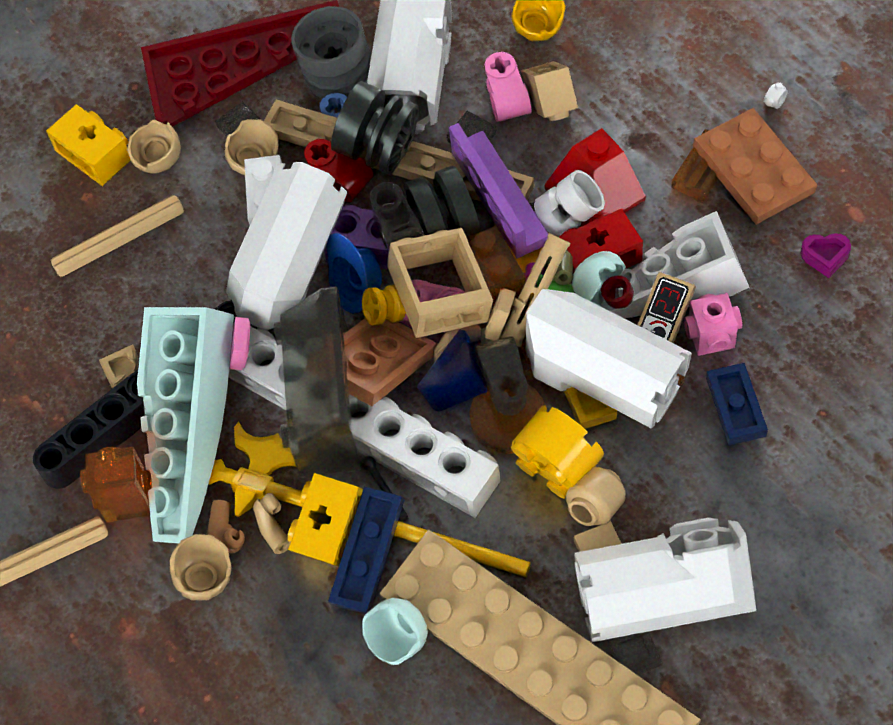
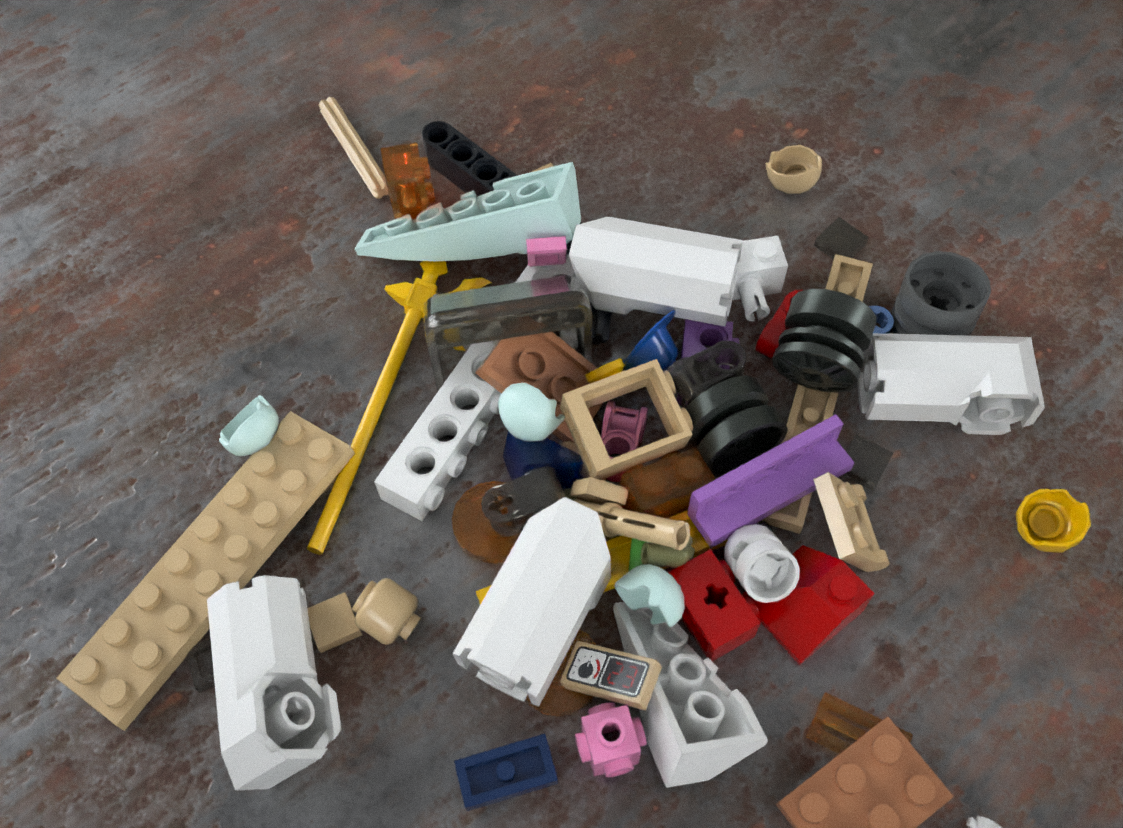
camera: 80 degrees right, 0 degrees up
yellow brick [46,104,131,186] -> none
tan axle [51,195,184,277] -> none
dark red wing [141,0,339,127] -> none
tan hair [170,534,232,600] -> none
medium nougat arm [207,500,245,553] -> none
tan hair [225,119,279,176] -> none
tan arm [253,493,290,554] -> none
yellow brick [287,473,363,567] -> none
dark blue plate [328,486,405,614] -> none
black hinge [361,455,409,522] -> none
bright pink piece [485,52,532,122] -> none
yellow brick [511,405,604,499] -> none
tan slope [521,61,578,121] -> none
dark red hinge [601,275,634,309] -> none
none -> light aqua hair [498,382,565,442]
none -> tan plate [813,472,890,572]

